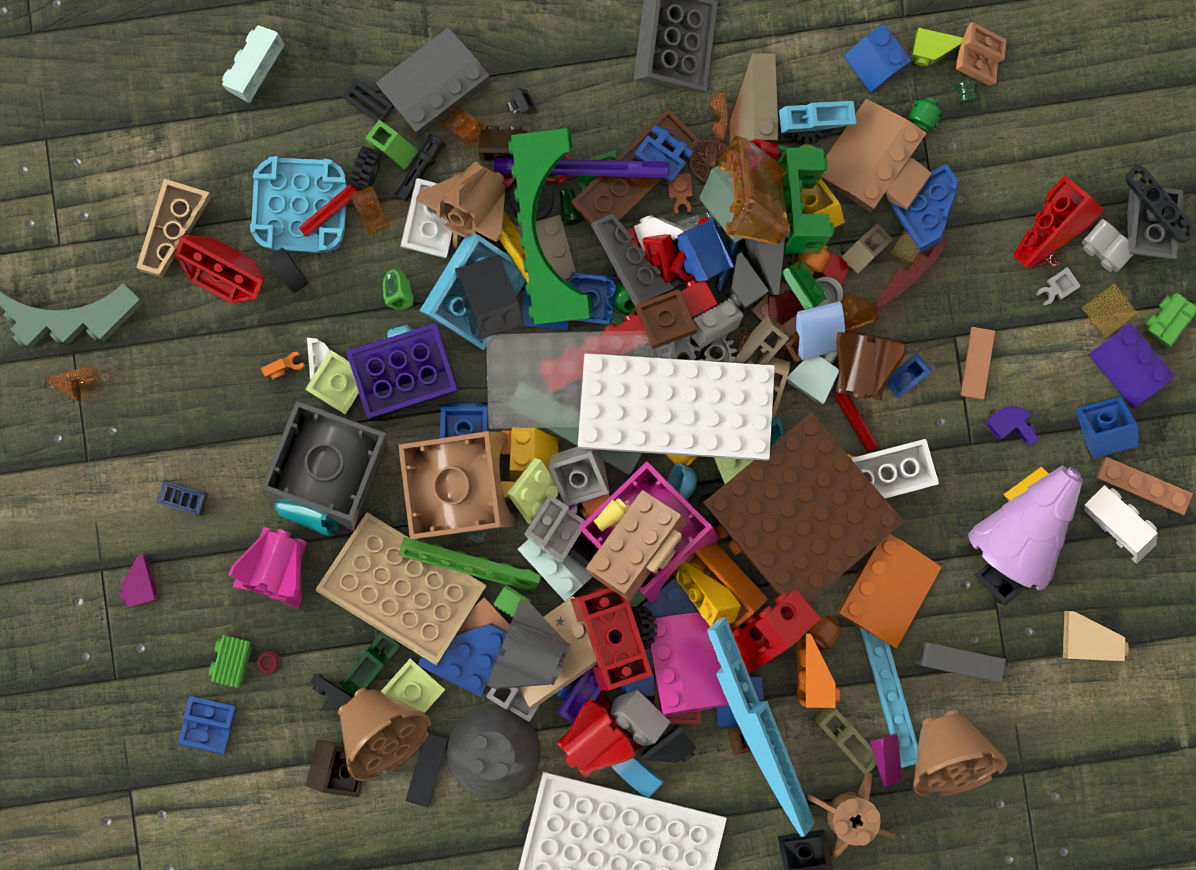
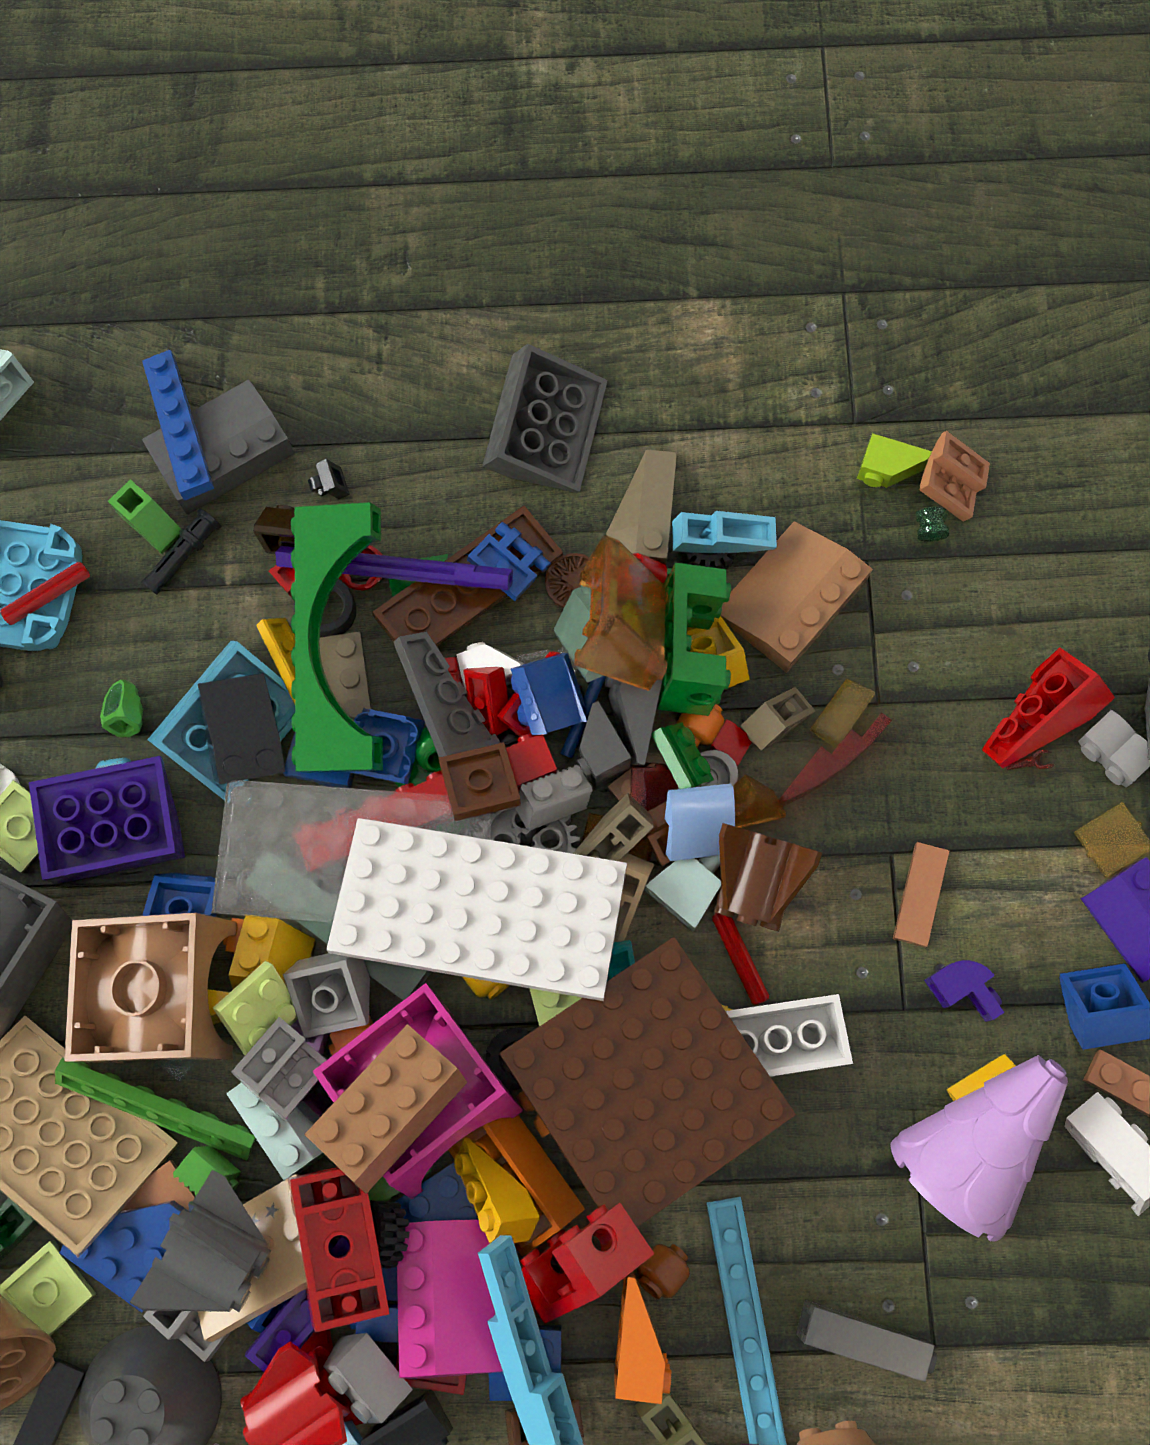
camera: 10 degrees right, 10 degrees down
black tile [342,78,393,123] -> none
black tyre [350,146,382,192] -> none
clear orange slope [351,186,390,235] -> none
white plate [400,178,452,258] -> none
medium nougat brick [416,162,505,249] -> none
clear orange slope [442,107,485,147] -> none
dark green cone [560,189,583,226] -> none
light yellow cone [593,498,628,532] -> none
tan tile [646,530,681,574] -> none
dark orange plate [667,173,693,215] -> none
medium azure hair [667,463,697,500] -> none
clear orange slope [709,90,728,143] -> none
orange slope [835,534,942,649] -> none
blue slope [843,24,911,93] -> none
medium nougat slope [886,157,932,210] -> none
blue plate [886,164,959,252] -> none
blue slope [886,353,932,399] -> none
green head [908,97,942,134] -> none
black slope [975,563,1023,606] -> none
light grey plate [1036,267,1080,306] -> none
tan slope [1063,611,1129,661] -> none
none -> blue plate [142,350,214,501]

